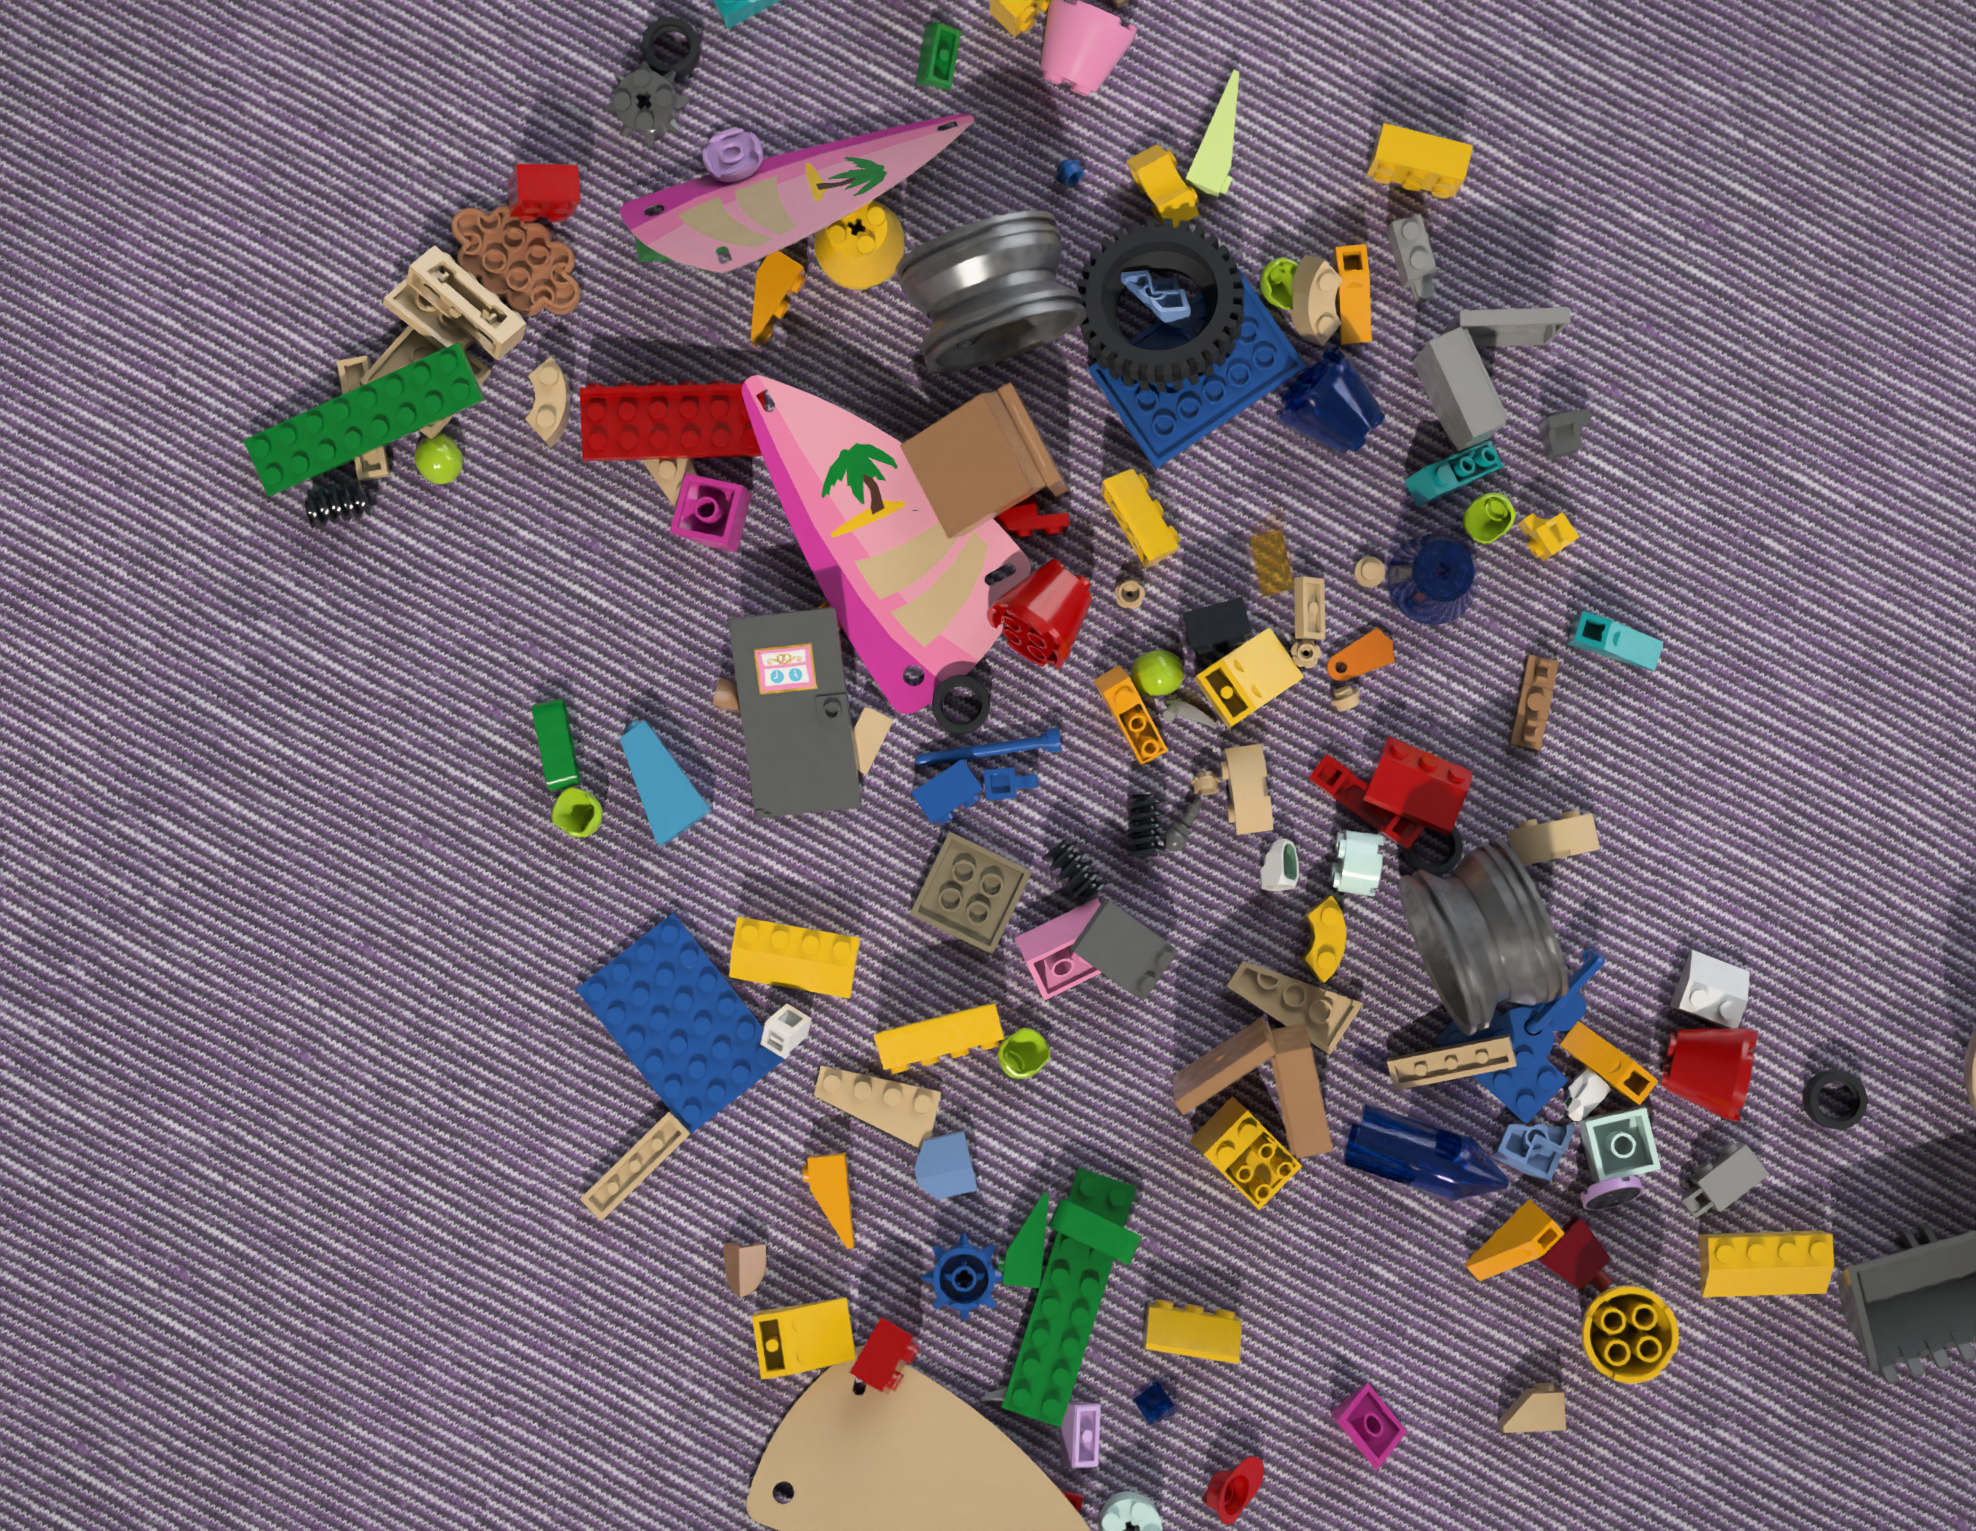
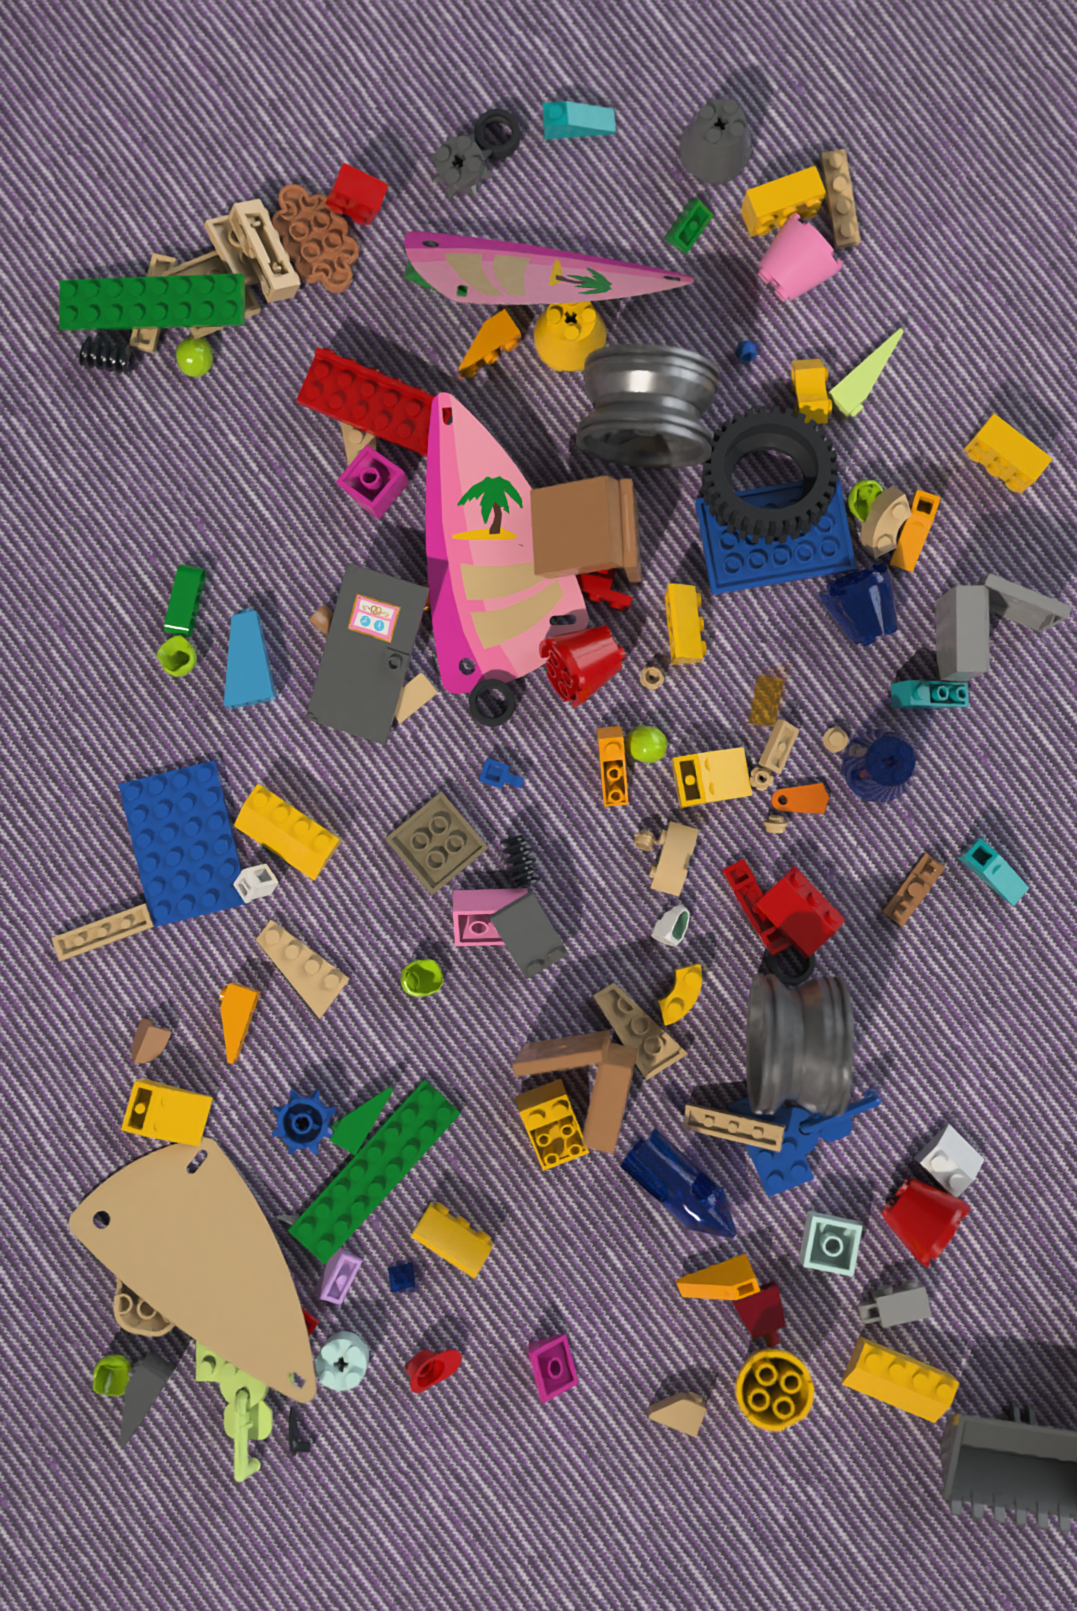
camera: 25 degrees right, 0 degrees up
tan brick [525,356,571,448] -> none
lavender tile [702,128,763,182] -> none
red brick [849,1317,920,1394] -> none
yellow slope [874,1002,1004,1074] -> none
blue brick [911,759,983,826] -> none
medium blue slope [914,1130,978,1200] -> none
blue piece [915,727,1062,766] -> none
green beam [1048,1198,1142,1265] -> none
medium blue slope [1120,270,1191,328] -> none
black piece [1127,794,1166,857] -> none
light grey bar [1163,700,1218,729] -> none
dark grey bar [1163,798,1202,852] -> none
black brick [1178,597,1252,658] -> none
light aqua brick [1330,830,1384,896] -> none
light grey brick [1386,214,1438,303] -> none
lime hair [1462,492,1516,544] -> none
medium blue slope [1491,1124,1576,1184] -> none
tan brick [1507,810,1600,866] -> none
yellow brick [1518,512,1579,561] -> none
dark grey brick [1538,408,1591,460] -> none
light orange slope [1558,1021,1659,1105] -> none
white rock [1564,1066,1611,1121] -> none
tile [1580,1175,1643,1210] -> none
black tyre [1803,1070,1868,1130] -> none

